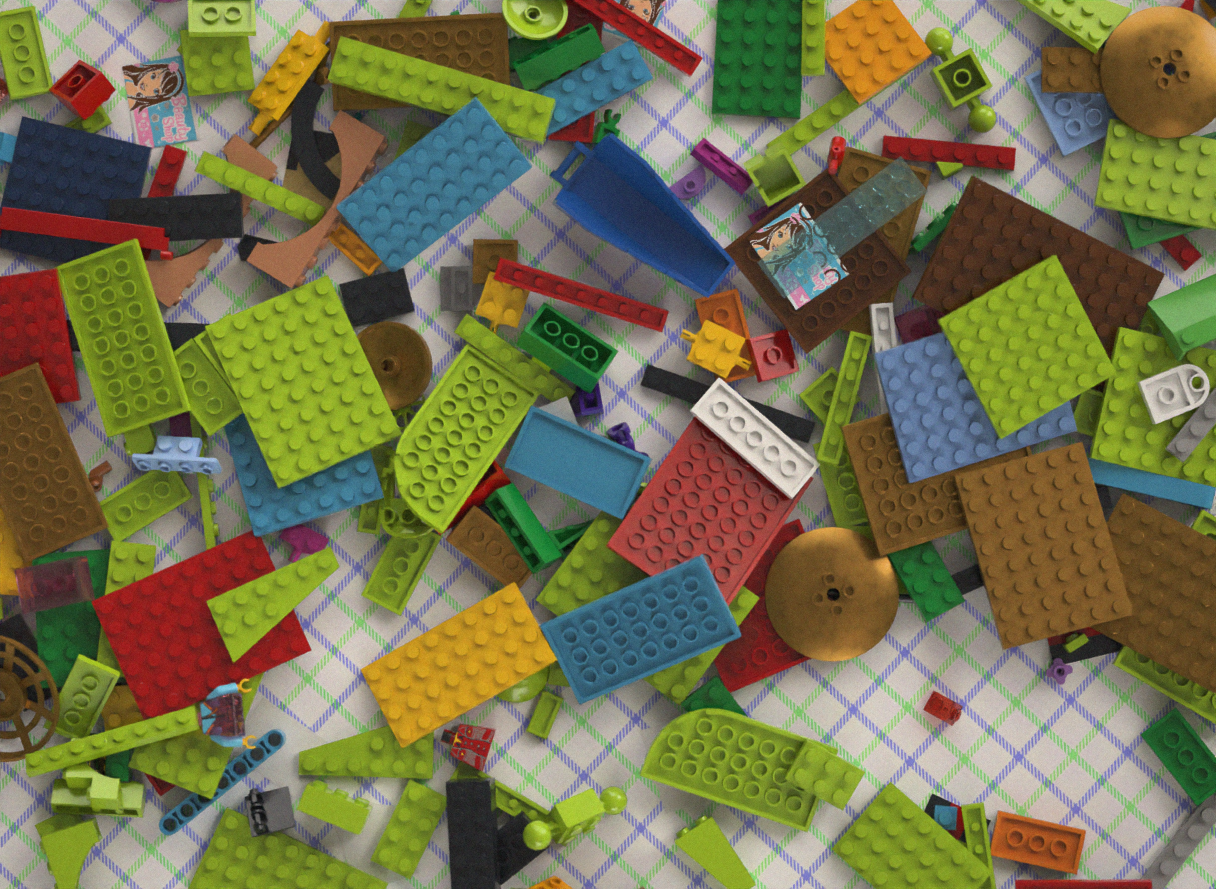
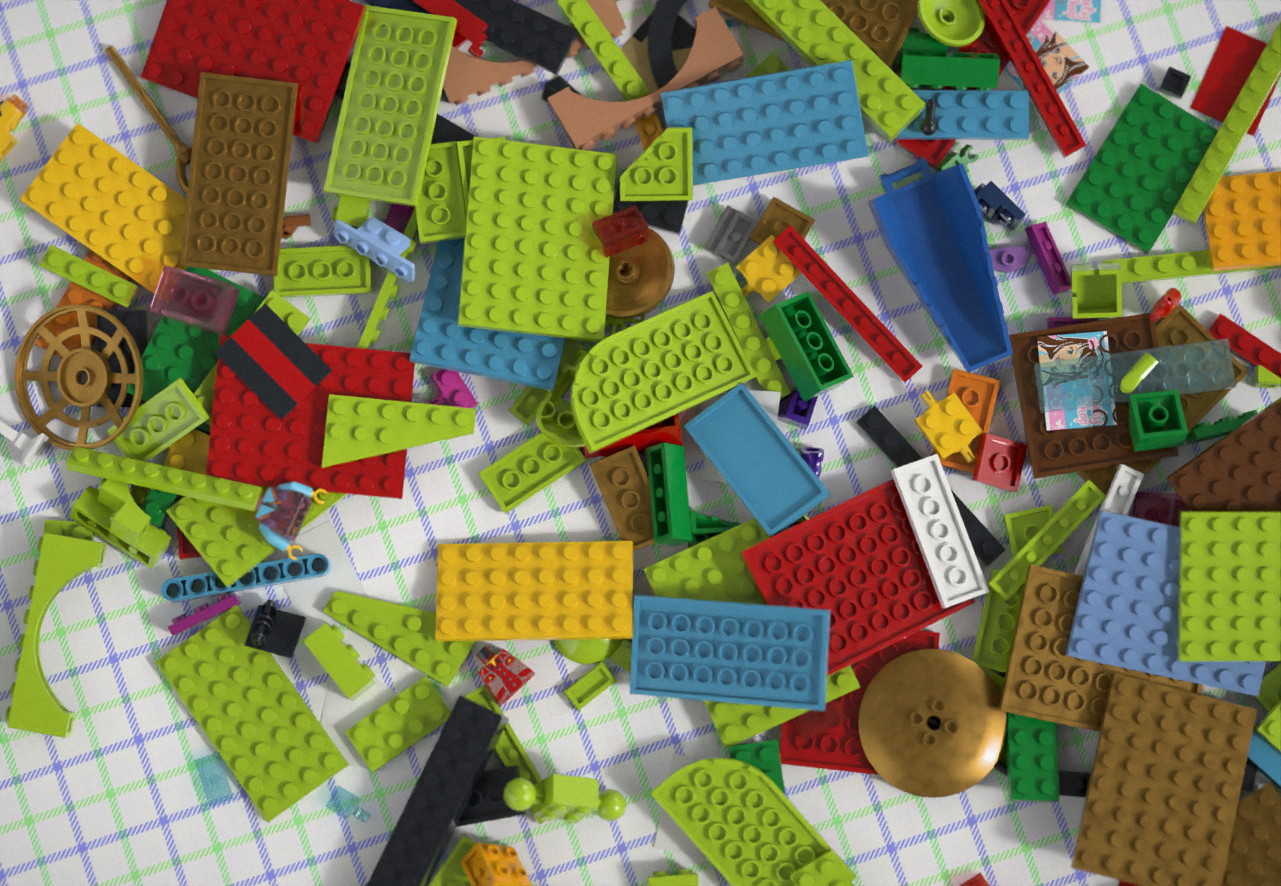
camera: 25 degrees right, 5 degrees down
none -> magenta plate [168,592,241,636]
none -> black sticker [214,303,333,420]
none -> clear red bracket [592,205,649,257]
none -> lime plate [620,127,693,201]
none -> black piece [920,99,937,136]
none -> dark blue plate [974,181,1026,230]
none -> lime bar [1120,352,1158,394]
none -> green slope [1129,389,1188,451]

